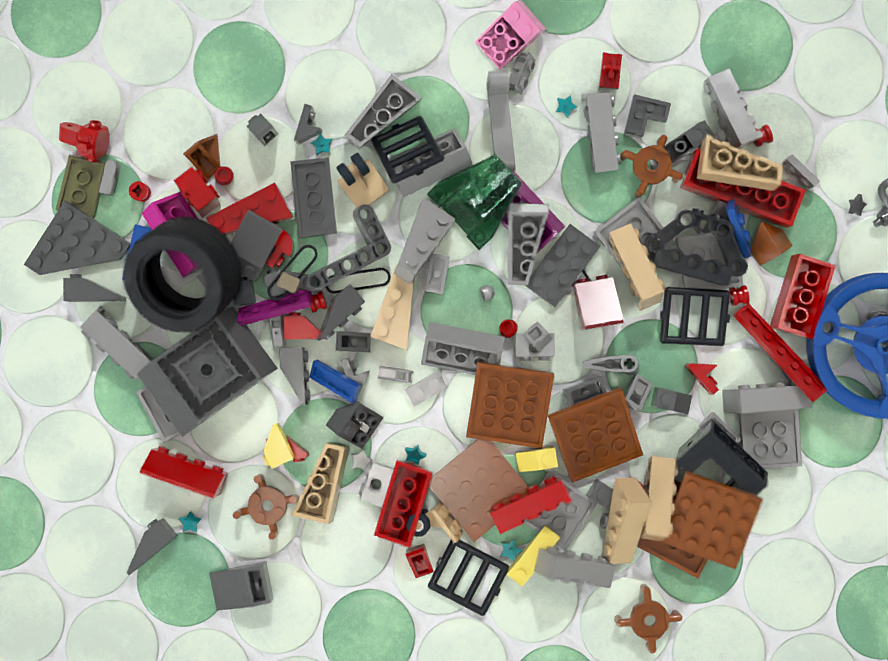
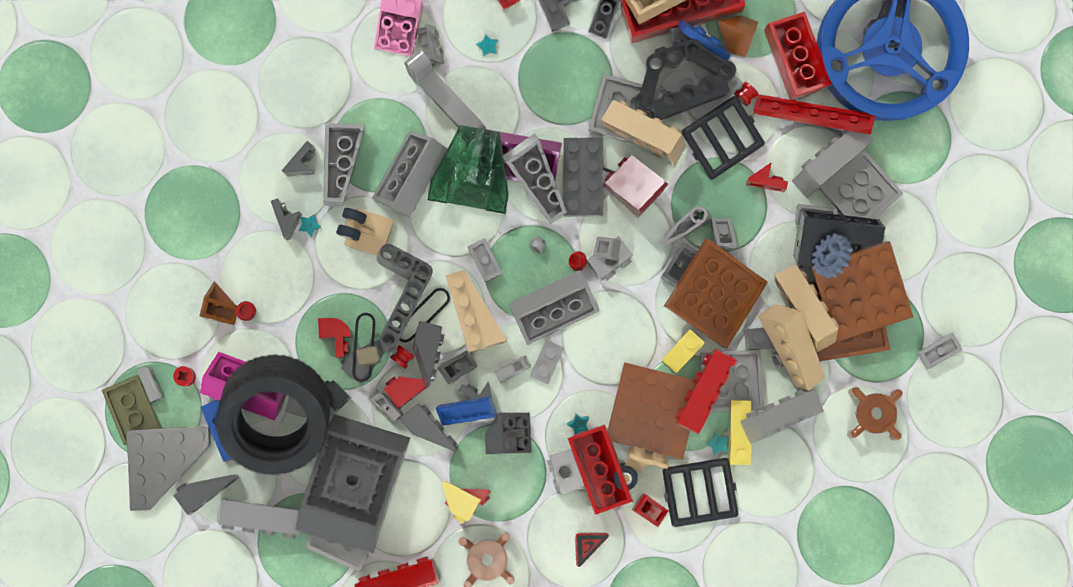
camera: 35 degrees left, 5 degrees down
red piece [59,120,110,162] -> none
red brick [173,167,220,218] -> none
red wedge [206,183,295,236] -> none
dark grey slope [231,210,283,282] -> none
magenta plate [237,289,312,326] -> none
dark grey slope [247,113,278,147] -> none
dark grey plate [290,157,337,238] -> none
tan wedge [291,442,349,524] -> none
piece [351,449,373,471] -> none
black bar [371,116,444,184] -> none
light grey wedge [394,197,455,284] -> none
dark orange plate [466,361,554,449] -> none
light grey wedge [581,91,621,173] -> none
dark orange plate [620,135,683,198] -> none
dark grey slope [650,387,692,414] -> none
none -> dark grey slope [281,141,316,177]
none -> piece [575,533,609,567]
none -> sand blue gear [811,234,853,278]
none -> light grey plate [917,333,963,370]

